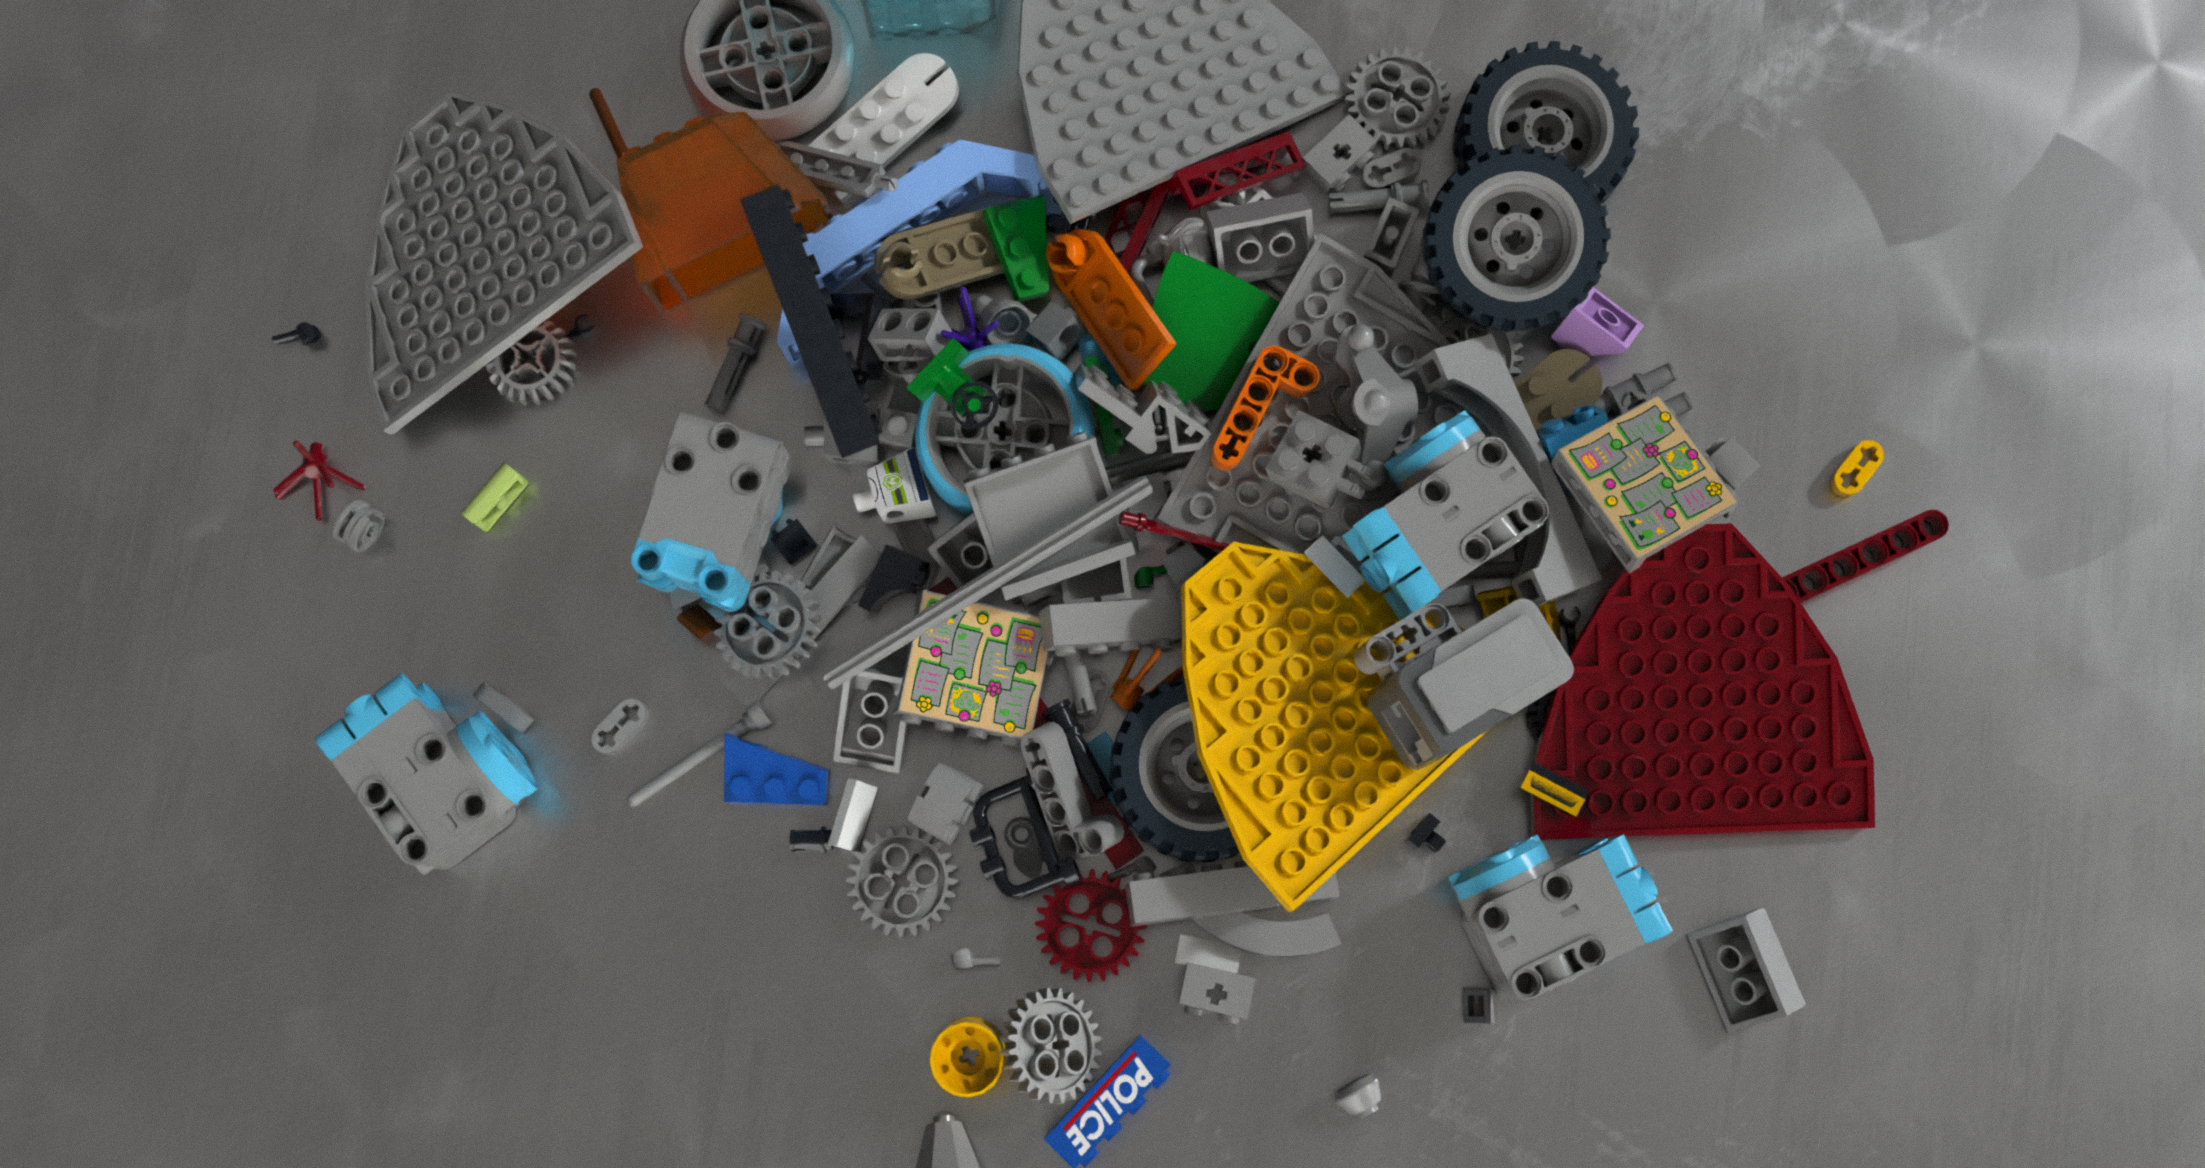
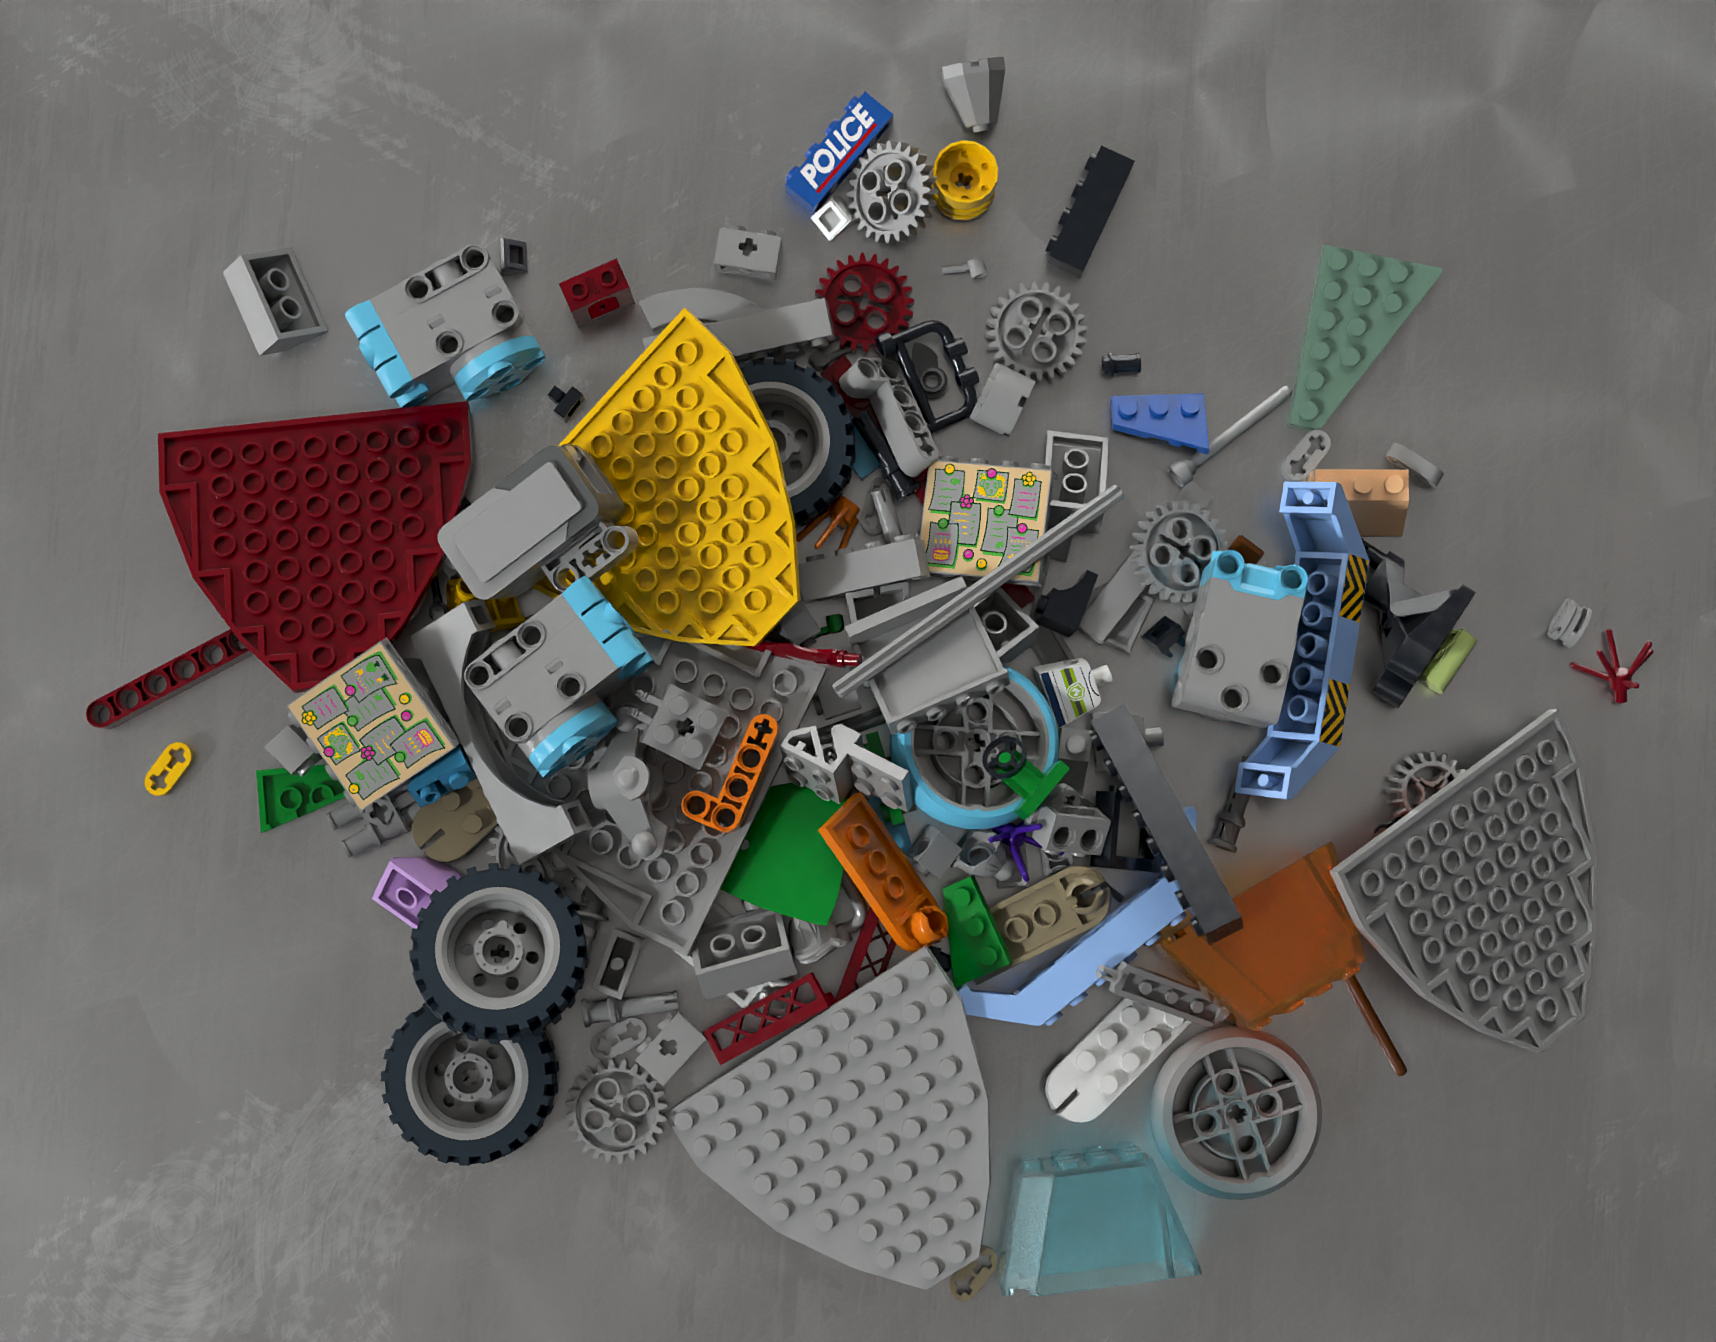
camera: 170 degrees right, 5 degrees up
black hand [272,322,322,346] -> none
light grey piece [315,673,539,875] -> none
white tile [828,778,878,852] -> none
white sticker [1175,934,1242,973] -> none
white sticker [1304,535,1366,598] -> none
light grey cone [1335,1074,1381,1119] -> none
sticker [1520,762,1590,817] -> none
none -> green wing [256,764,345,833]
none -> dark red panel [558,258,635,328]
none -> white slope [811,196,856,241]
none -> black brick [1045,145,1135,278]
none -> light blue slope [1234,481,1370,800]
none -> sand green wing [1288,244,1443,431]
none -> light nougat slope [1307,469,1409,537]
none -> black connector [1361,538,1476,709]

